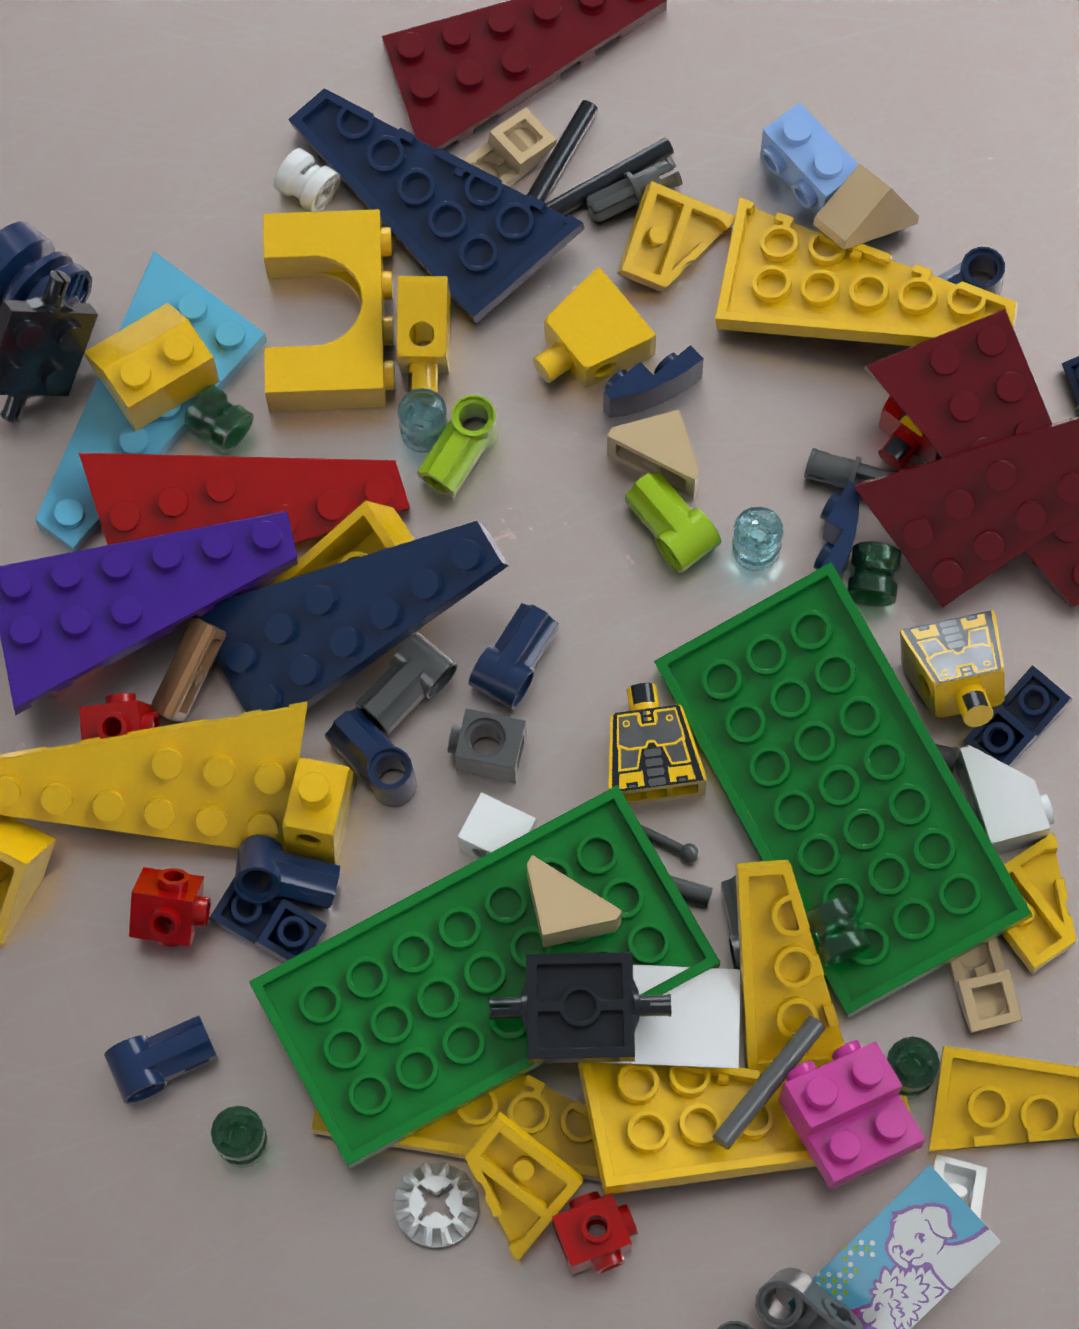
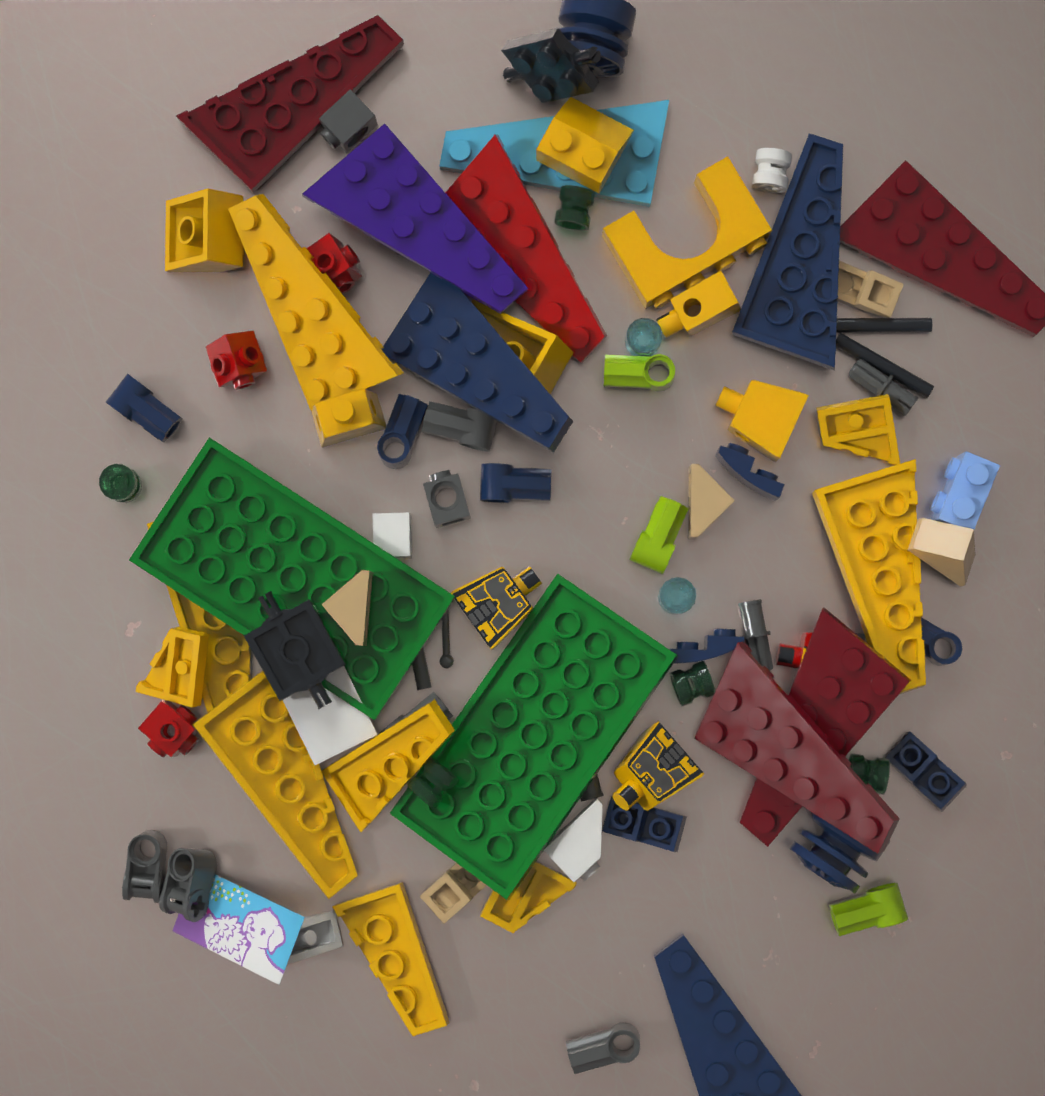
camera: 65 degrees right, 15 degrees up
medium nougat slope [151,617,226,722] -> none
dark blue slope [208,876,327,962] -> none
dark blue piece [234,835,340,909] -> none
white gear [394,1162,479,1248] -> none
dark grey bar [712,1016,825,1150] -> none
dark pink plate [778,1040,926,1190] -> none
clear green wheel [886,1036,940,1100] -> none

